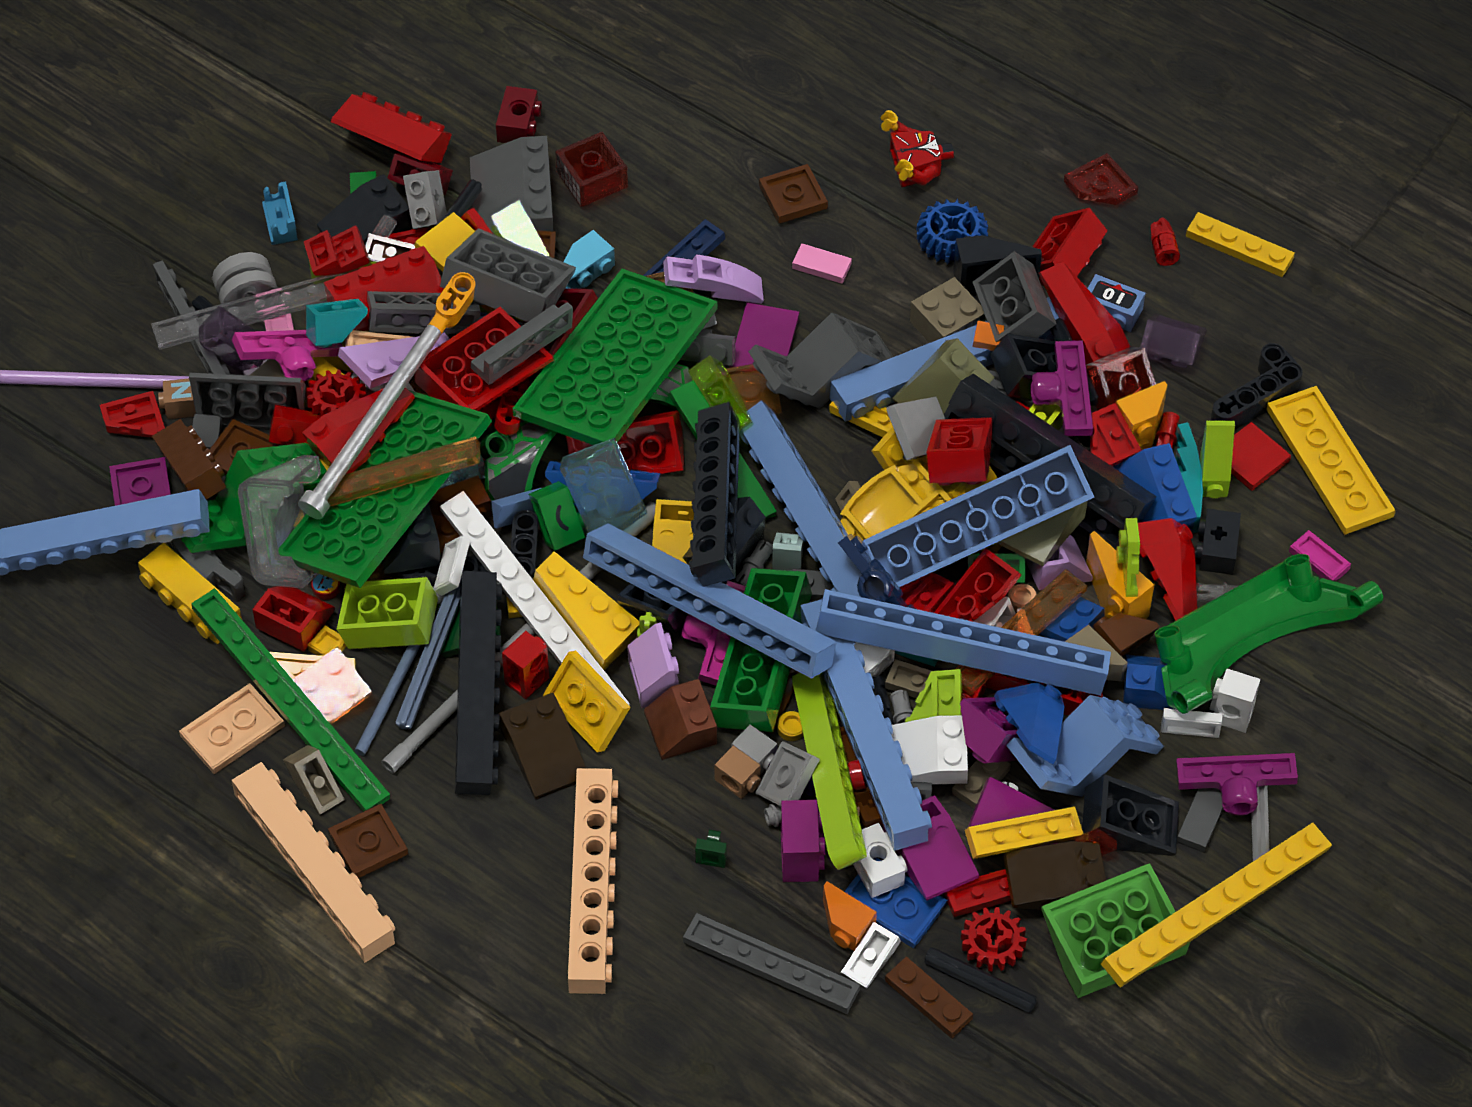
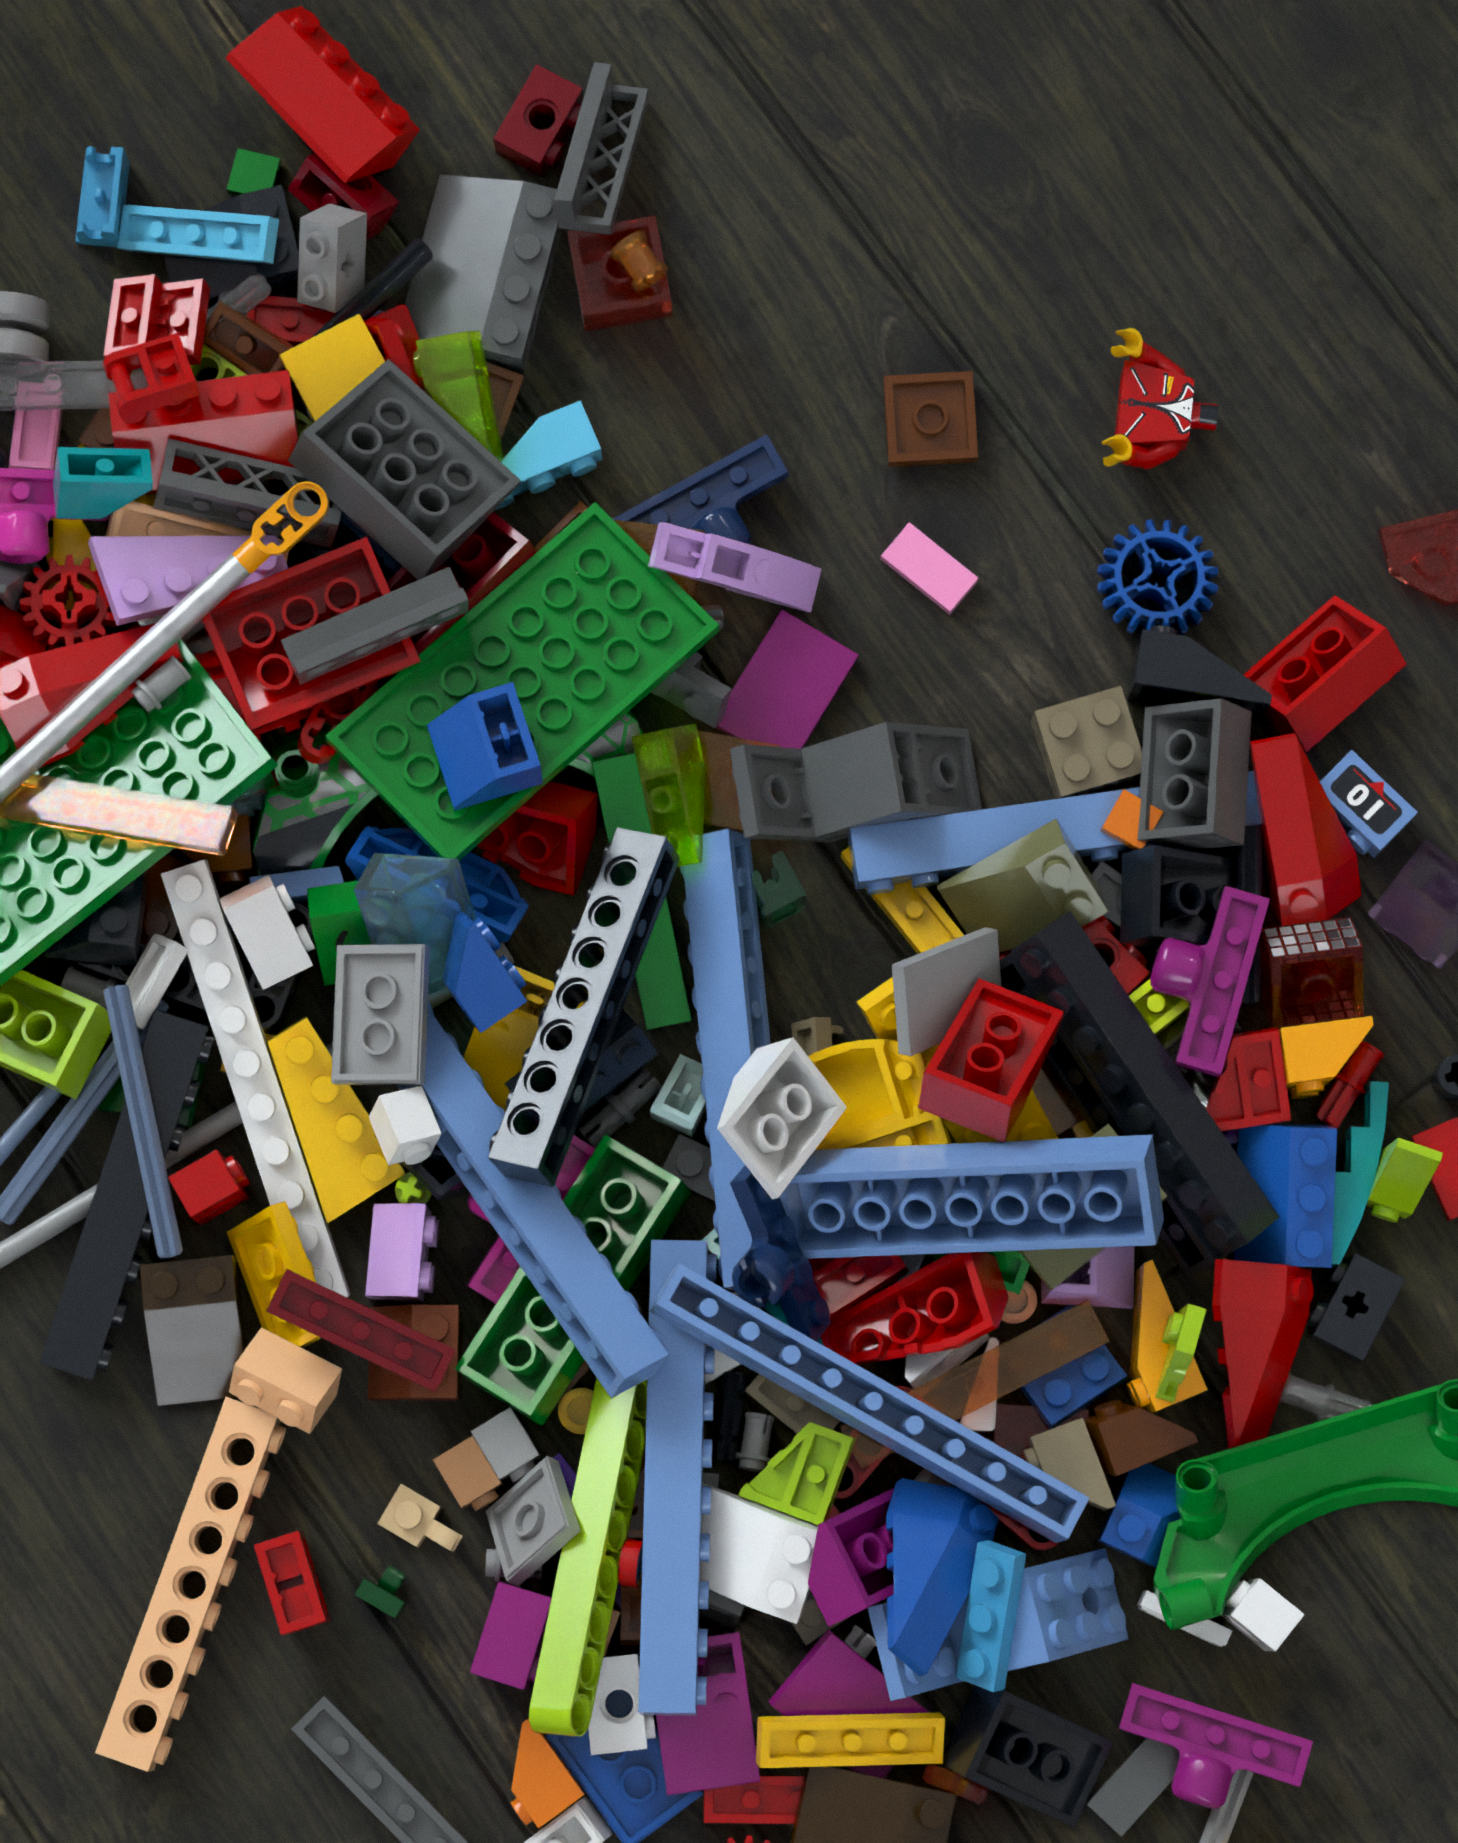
camera: 20 degrees right, 25 degrees up
none -> red plate [103,333,200,423]
none -> sand blue axle [104,984,183,1258]
none -> medium azure plate [117,204,279,264]
none -> light grey pin [131,655,192,713]
none -> white brick [219,875,315,990]
none -> light nougat brick [229,1327,342,1434]
none -> red brick [254,1530,331,1635]
none -> dark red plate [266,1269,456,1392]
none -> light grey tile [331,944,430,1085]
none -> white brick [368,1085,442,1165]
none -> tan plate [377,1484,463,1552]
none -> blue slope [427,682,543,811]
none -> blue slope [442,912,527,1033]
none -> dark grey fence [554,62,650,235]
none -> clear orange bush [610,231,669,292]
none -> white slope [717,1037,847,1199]
none -> clear green hinge [752,850,806,930]
none -> dark azure plate [956,1540,1026,1692]

